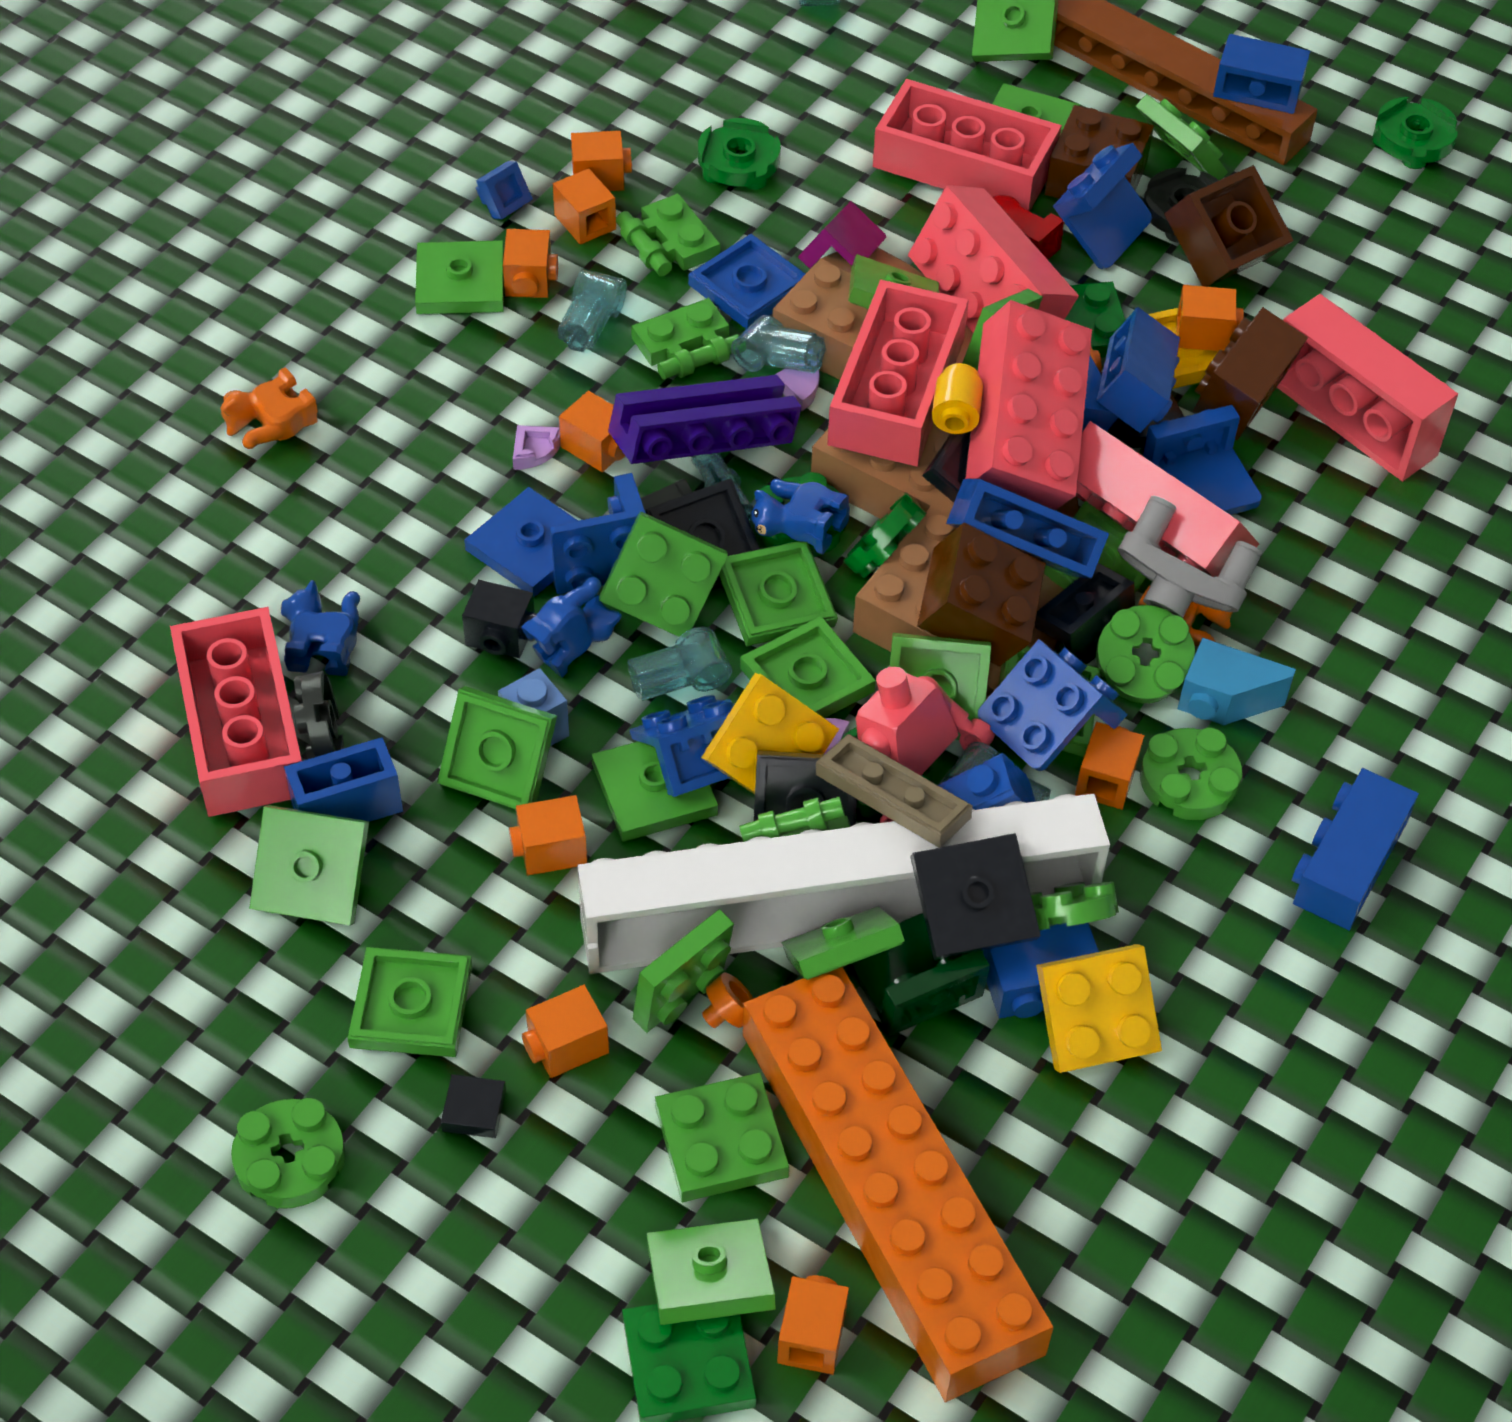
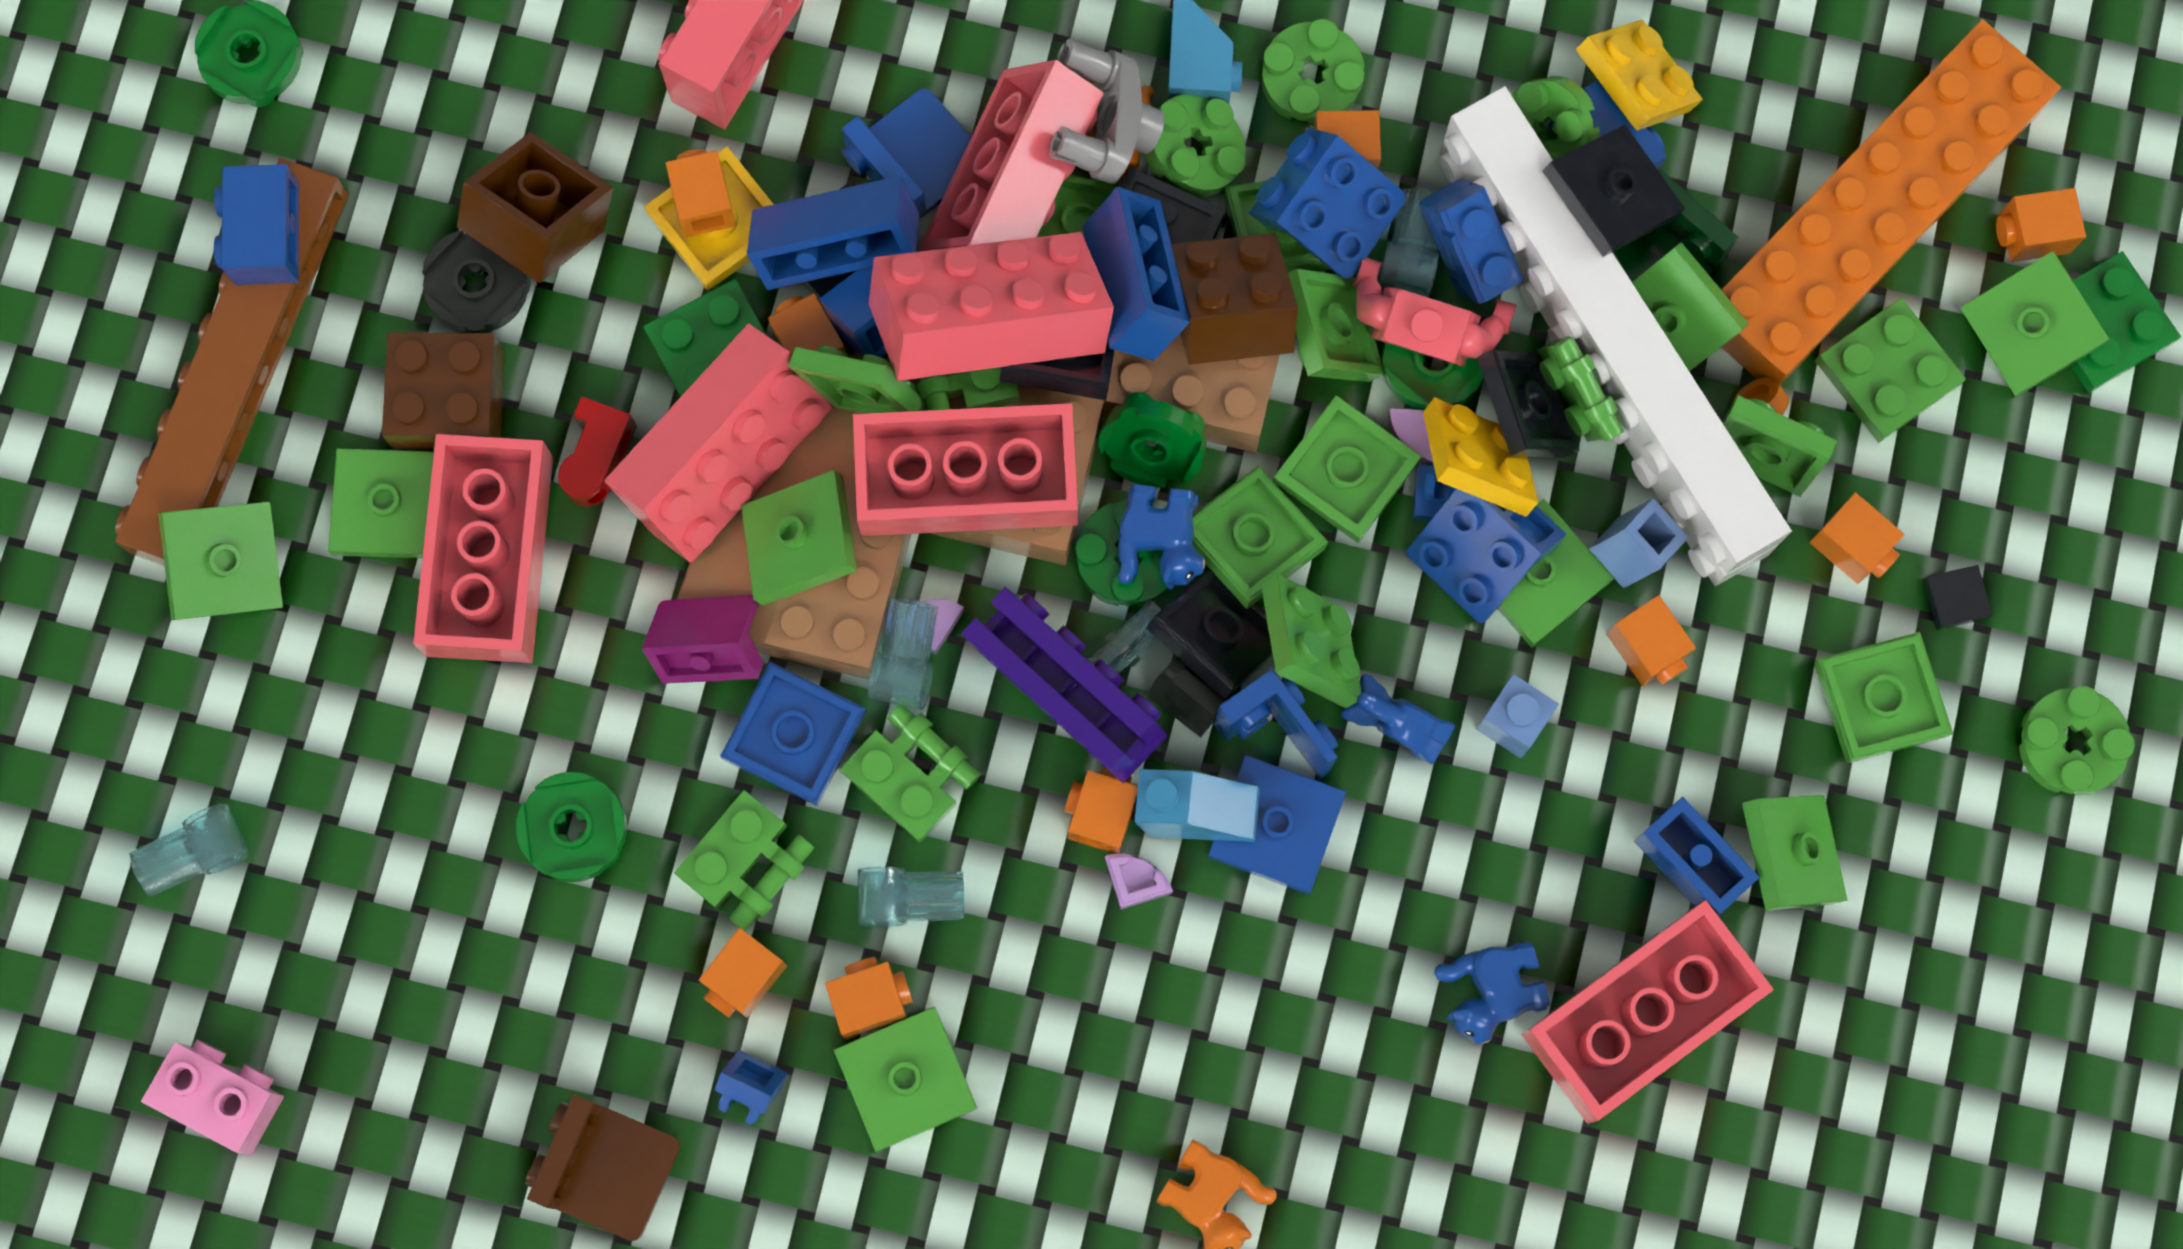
camera: 110 degrees left, 25 degrees up
pearl dark grey plate [293,671,344,760] -> none
bright green plate [437,686,557,809] -> none
black brick [462,579,537,659] -> none
orange brick [571,131,632,191] -> none
clear light blue piece [628,627,732,701] -> none
dark tan tile [816,734,972,848] -> none
yellow brick [932,363,983,434] -> none
blue bracket [1053,143,1152,269] -> none
bright green plate [1135,94,1228,180] -> none
reddish brown brick [1193,307,1308,441] -> none
none -> reddish brown bracket [525,1094,681,1241]
none -> dark azure slope [1135,769,1260,842]
none -> medium blue brick [1589,497,1688,588]

